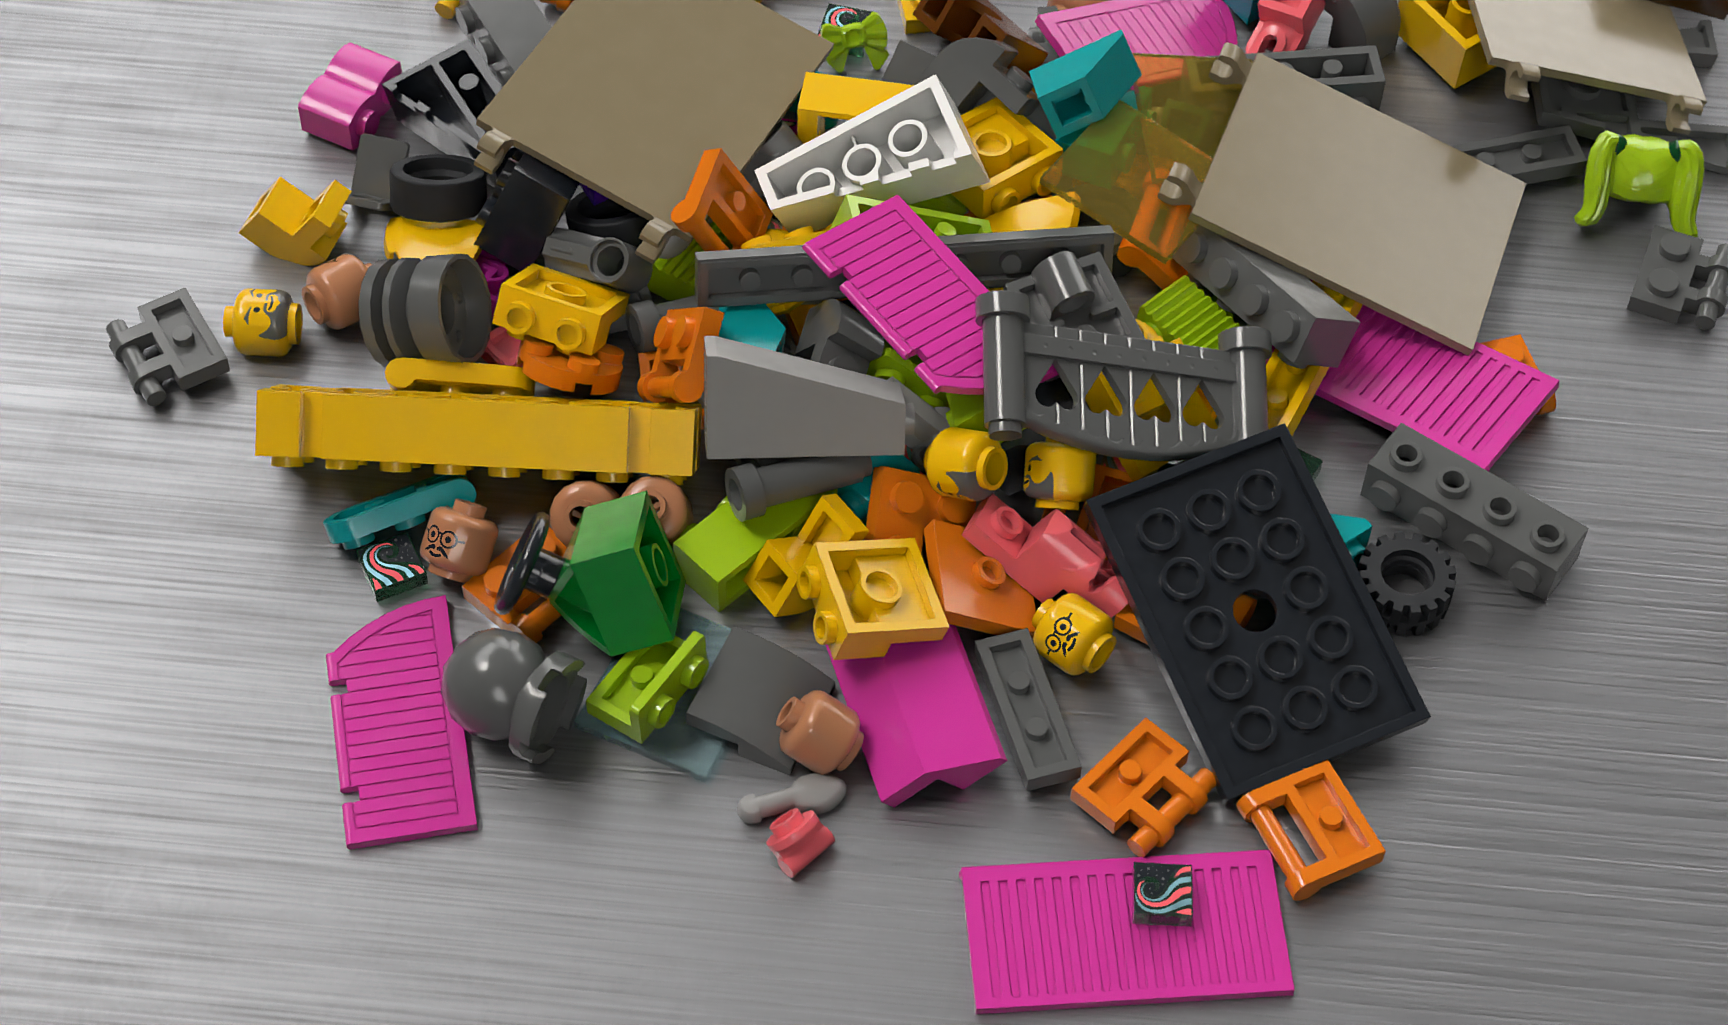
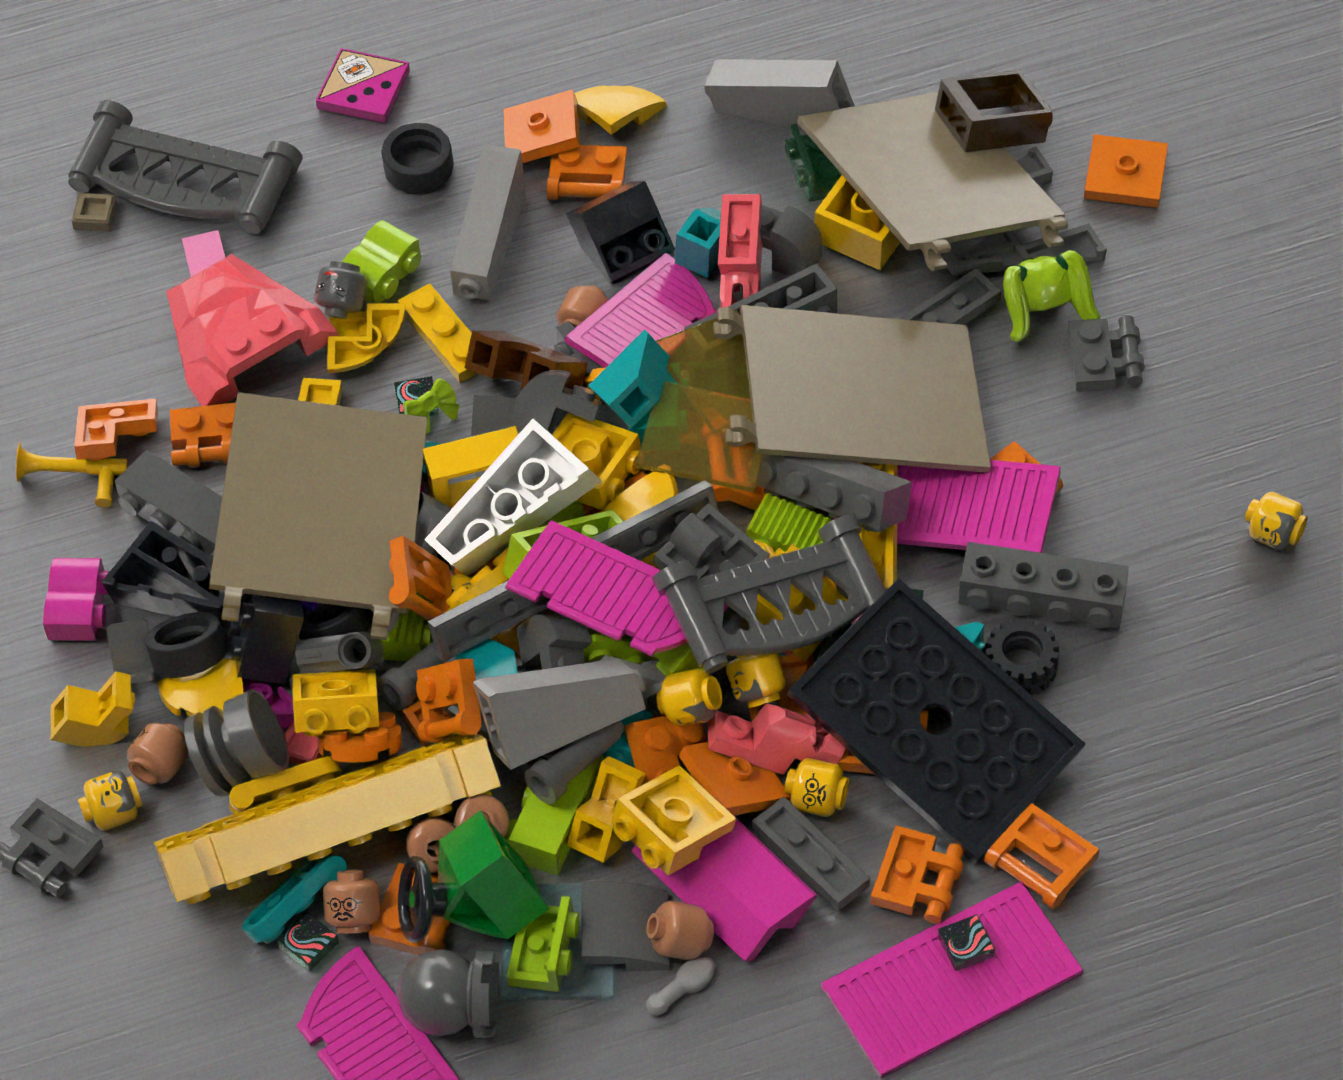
camera: 20 degrees left, 0 degrees up
coral plate [766,808,835,878] -> none

